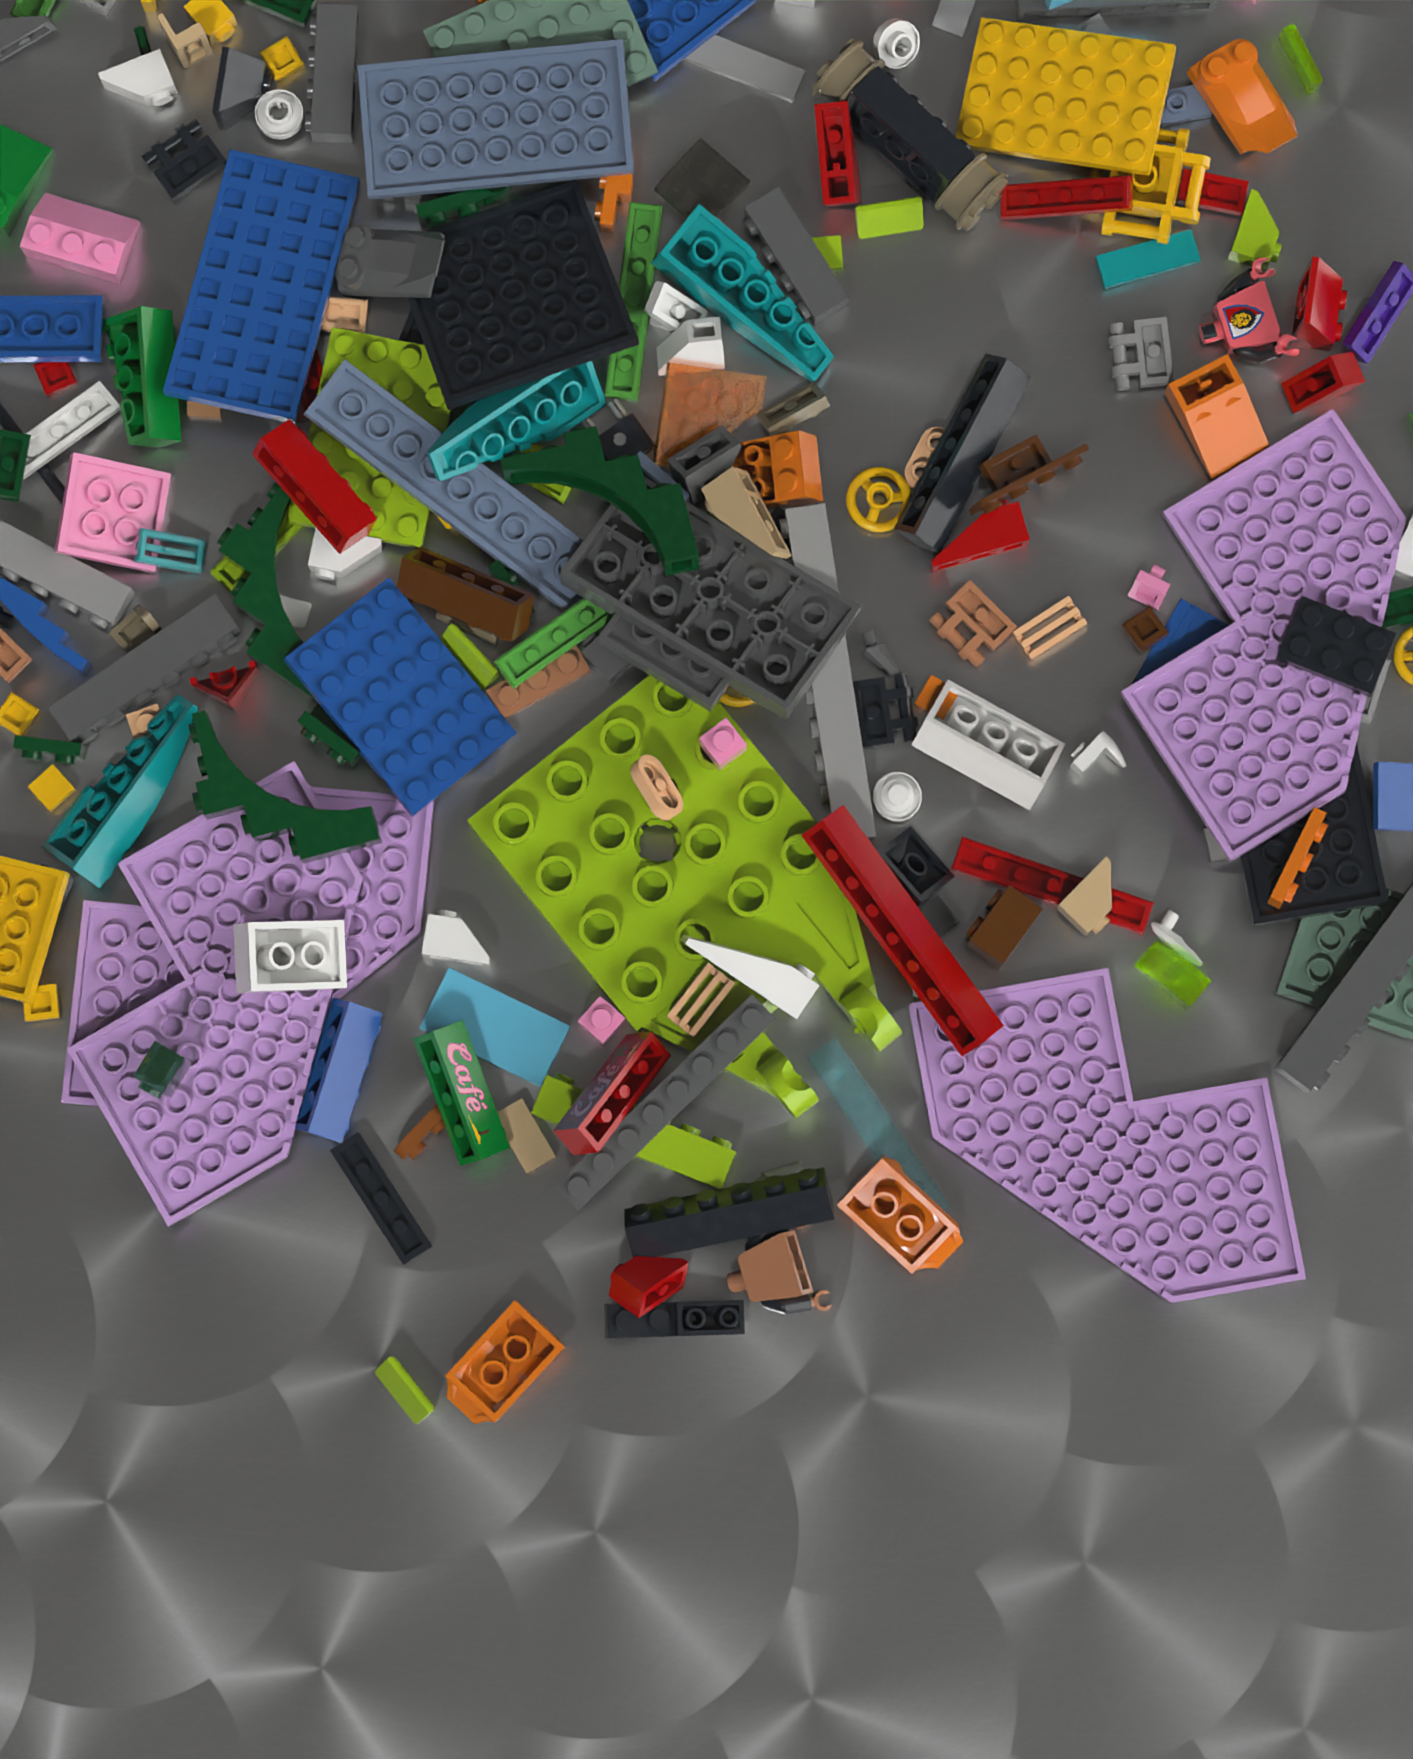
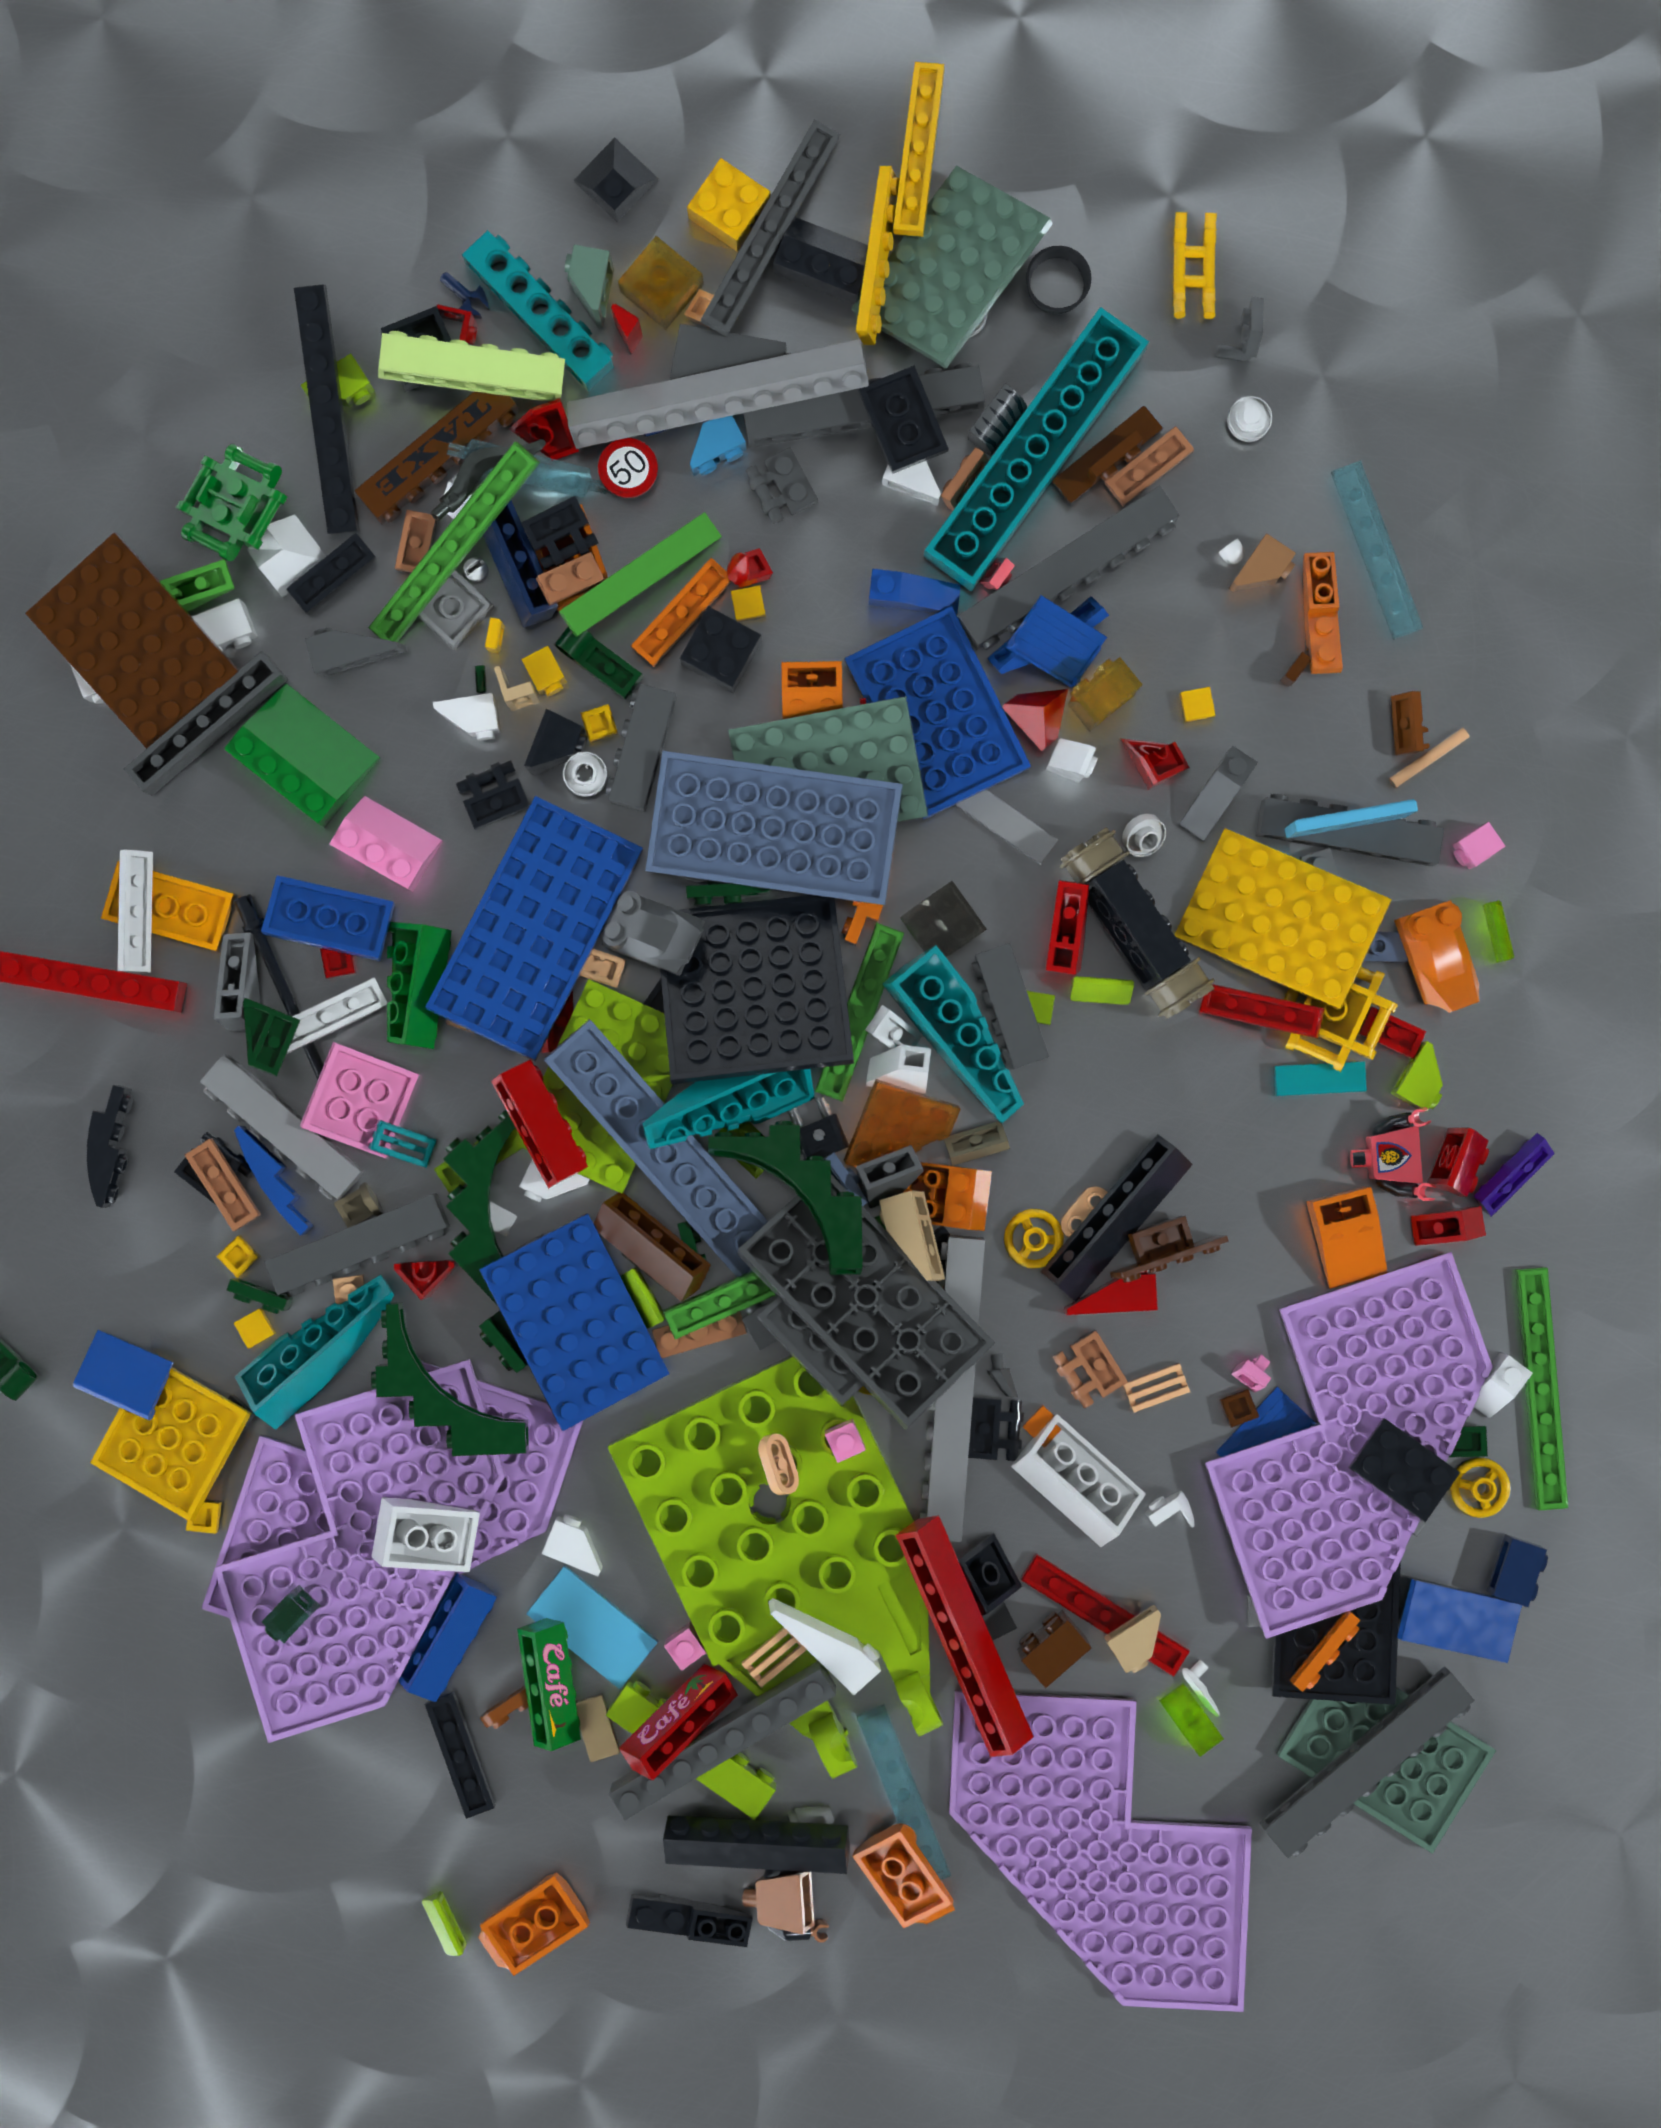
camera: 10 degrees right, 5 degrees up
red slope [609,1256,689,1318] -> none
white plate [872,772,922,822] -> none
light grey plate [1108,317,1174,391] -> none

